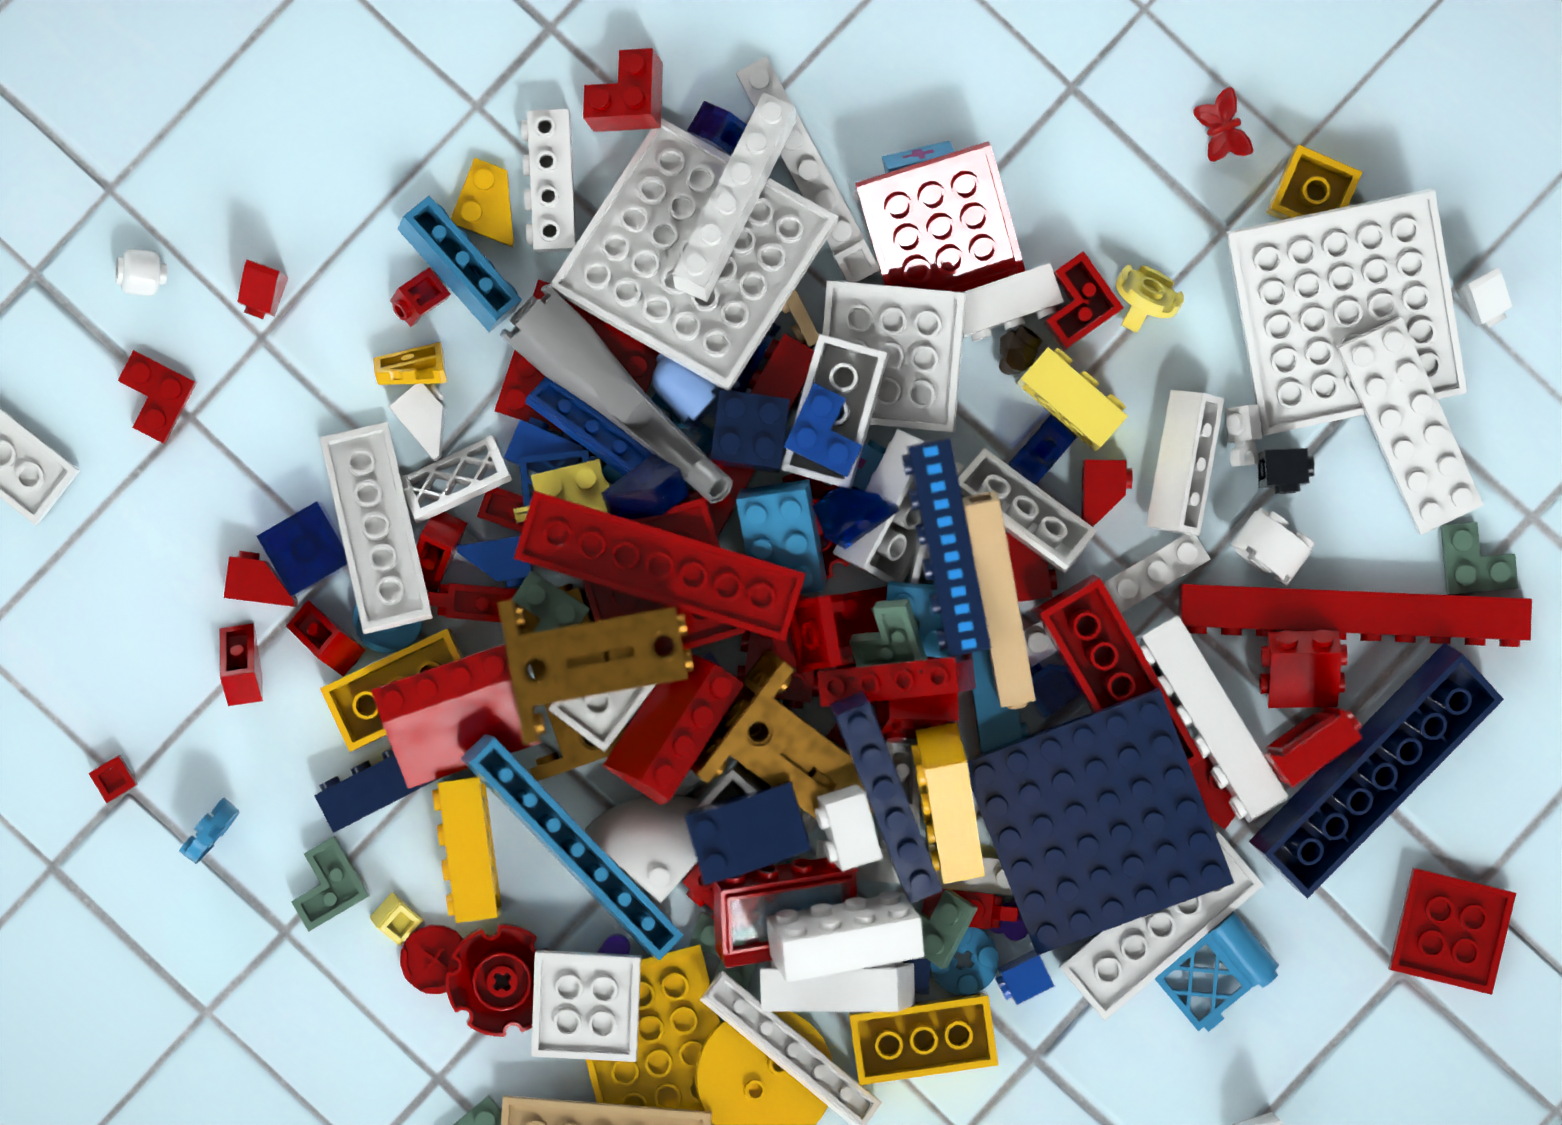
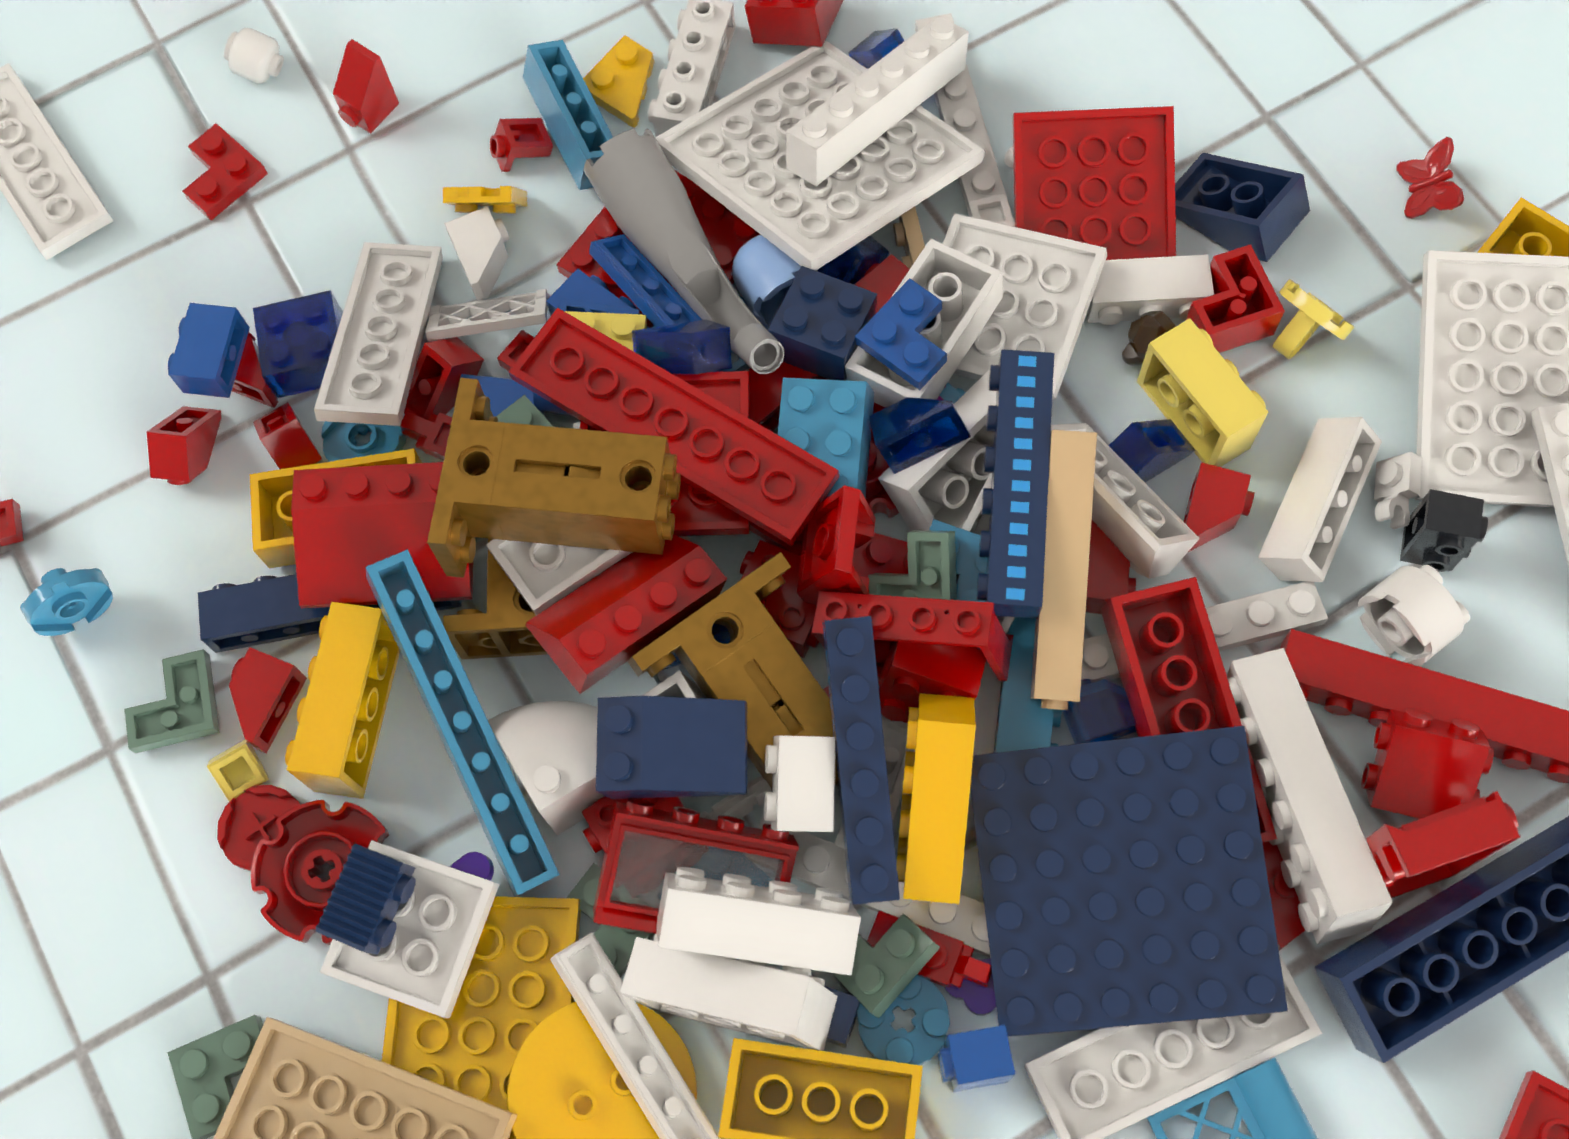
camera: 25 degrees right, 20 degrees down
none -> blue brick [168,303,250,398]
none -> red slope [229,647,307,754]
none -> dark blue brick [315,844,416,955]
none -> dark blue slope [1175,153,1310,262]

